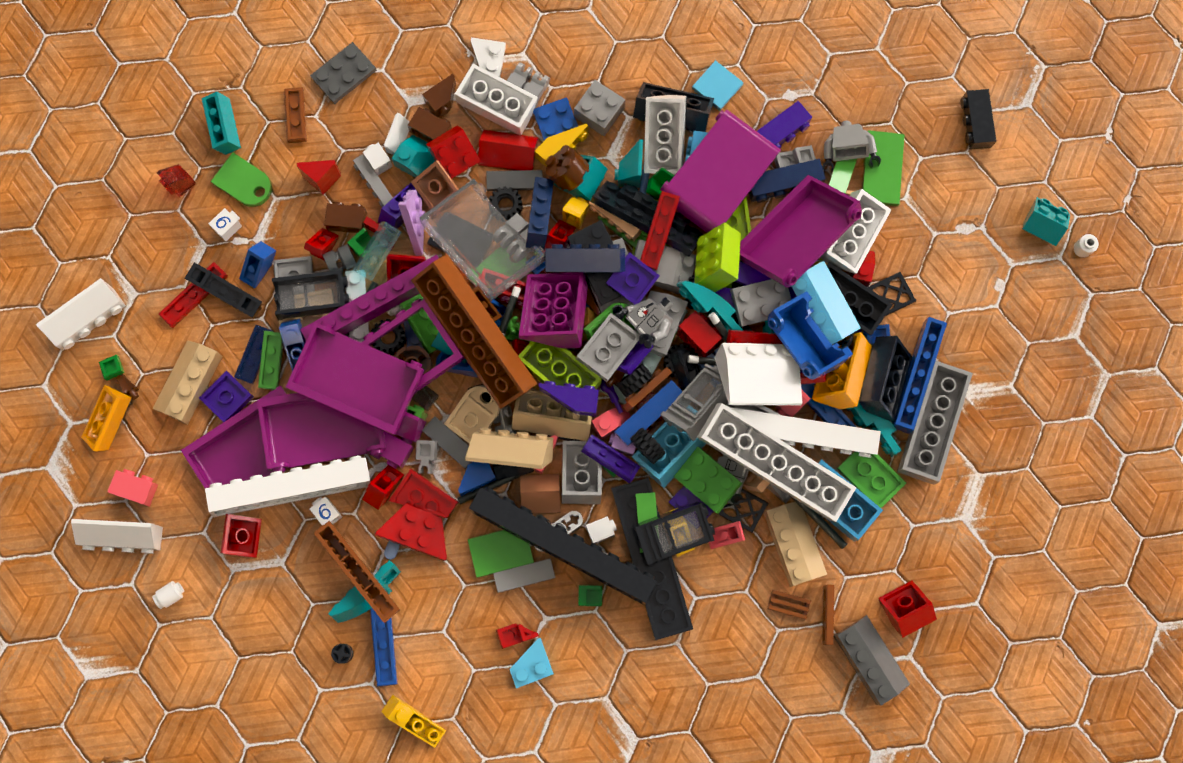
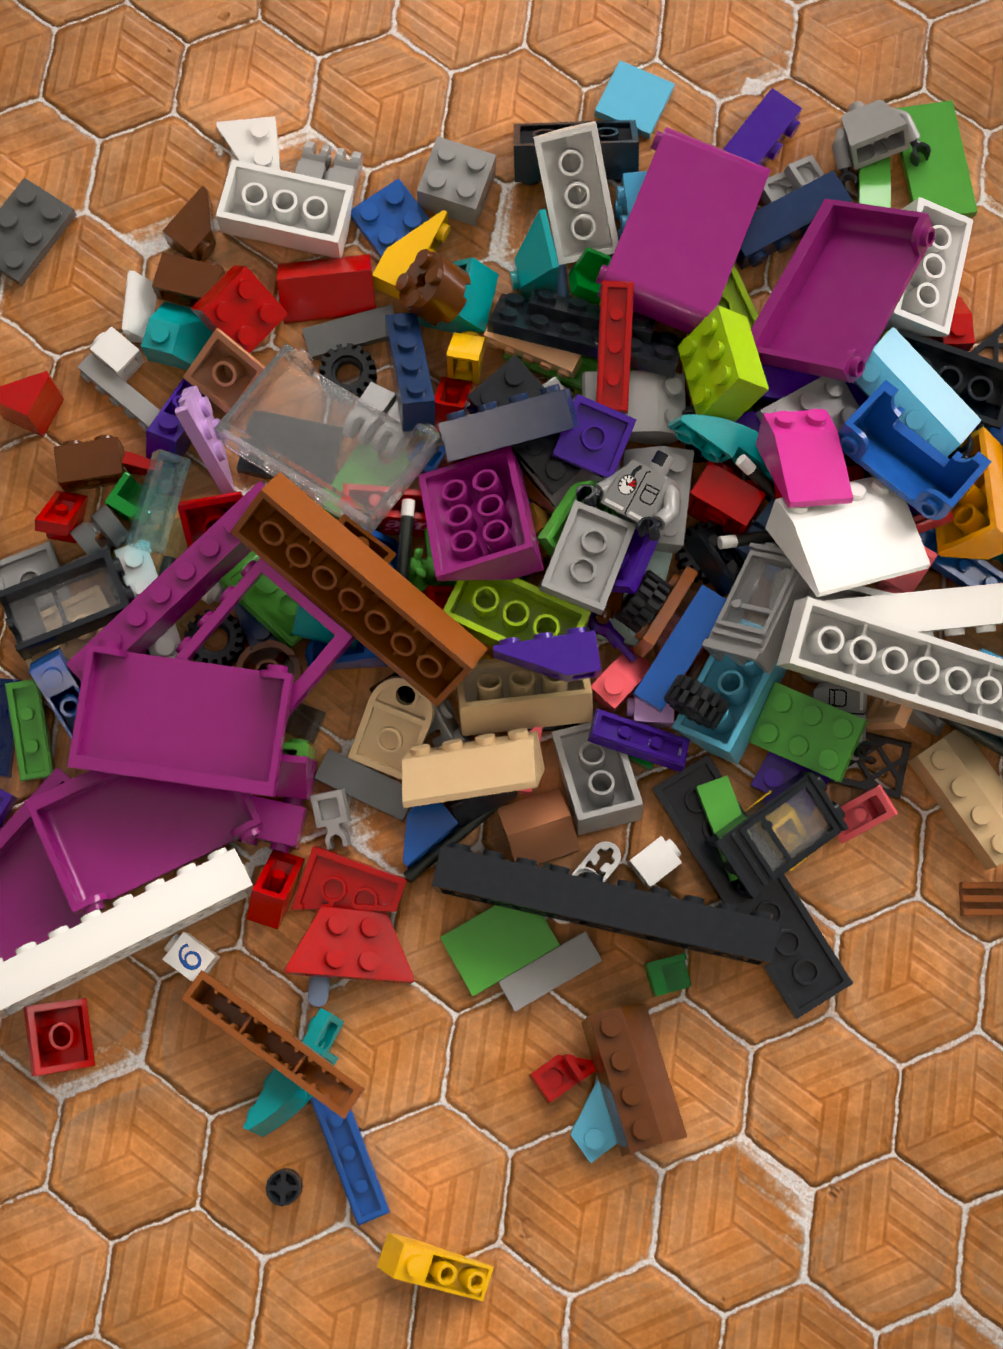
camera: 15 degrees left, 0 degrees up
none -> reddish brown slope [581,1004,688,1157]
none -> dark pink slope [756,409,853,508]

